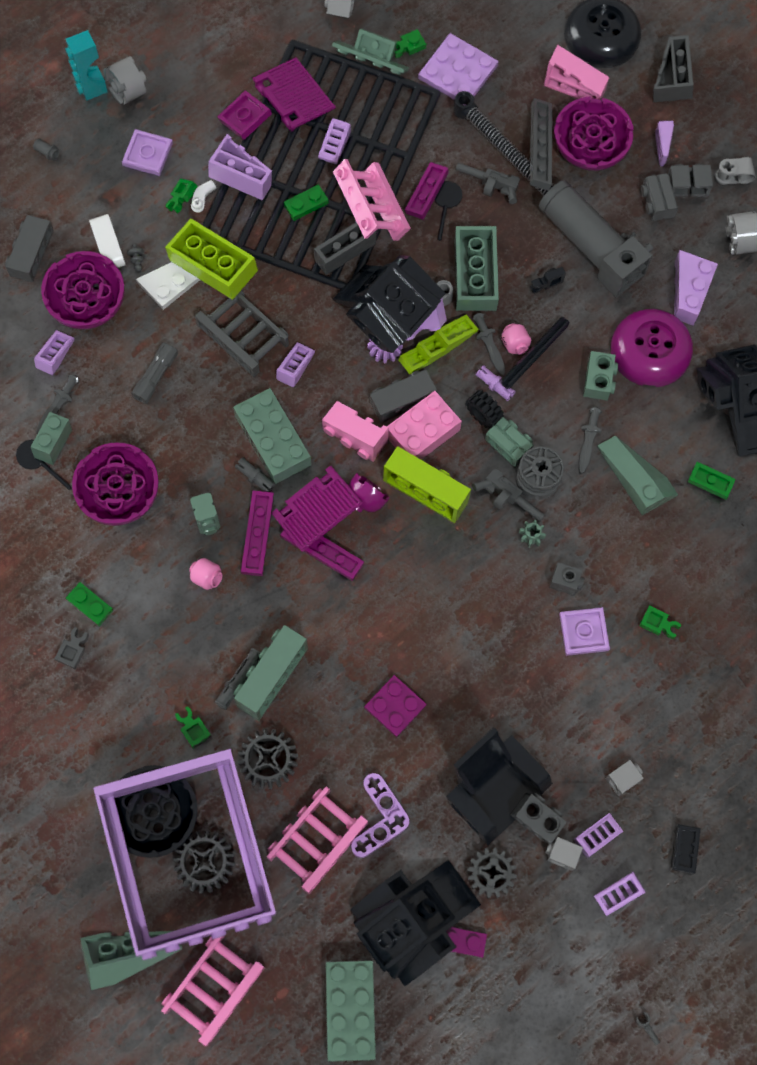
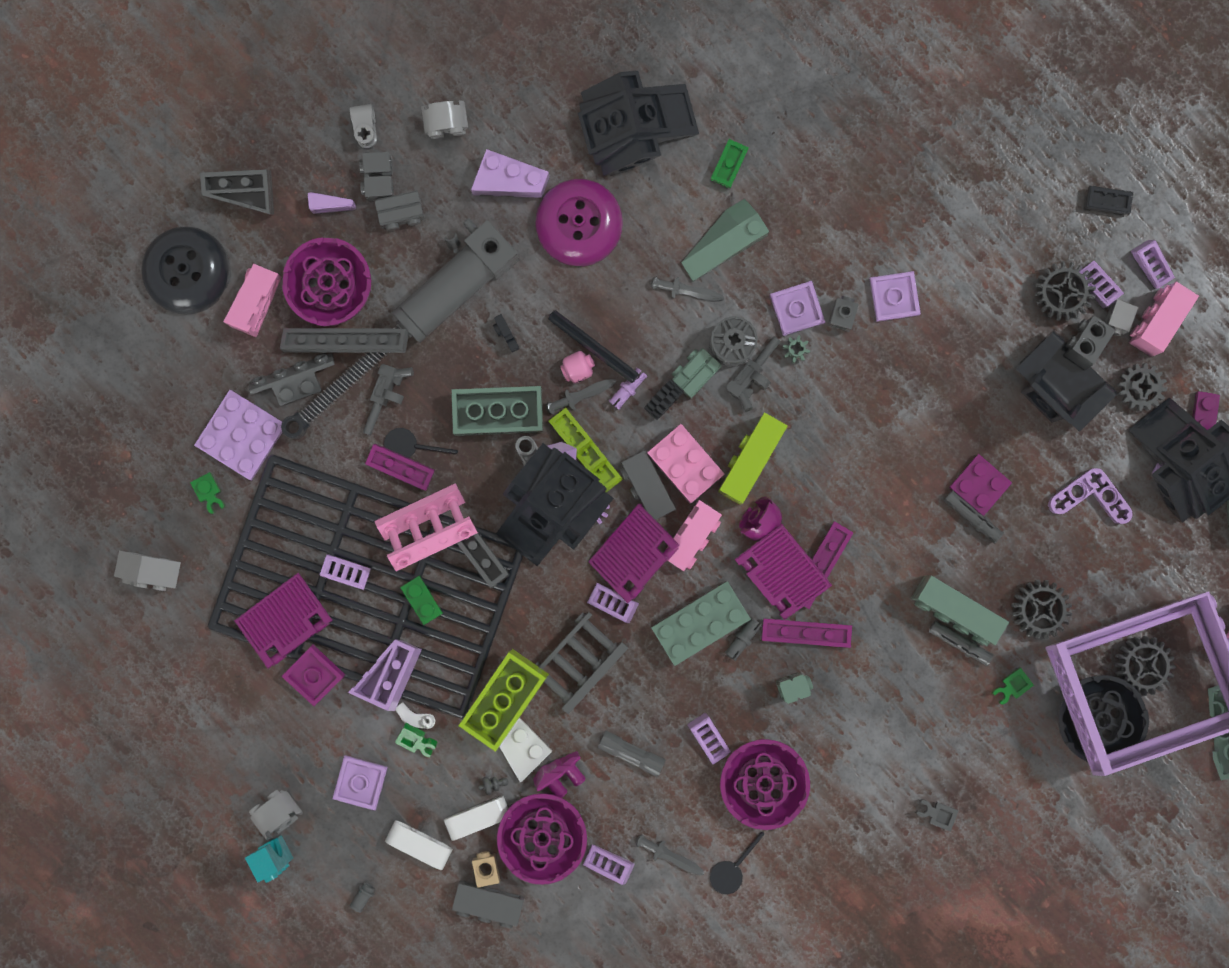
camera: 90 degrees left, 15 degrees up
sand green brick [31,412,72,465] -> none
green plate [66,582,114,626] -> none
bright pink head [189,558,223,590] -> none
bright pink fence [267,786,368,894] -> none
sand green bracket [332,28,409,75] -> none
sand green brick [583,351,618,401] -> none
light grey brick [605,760,643,797] -> none
green plate [639,605,681,639] -> none
none -> dark grey bracket [249,353,335,406]
none -> white beam [385,820,453,870]
none -> tan brick [472,851,501,888]
none -> magenta connector [533,751,586,798]
none -> magenta window [588,504,679,603]
none -> lavender slope [688,713,731,764]
none -> lavender tile [770,281,825,336]
none -> dark grey pin [943,490,1004,544]
none -> dark grey gear [1035,261,1096,321]
none -> bright pink brick [1129,281,1199,357]

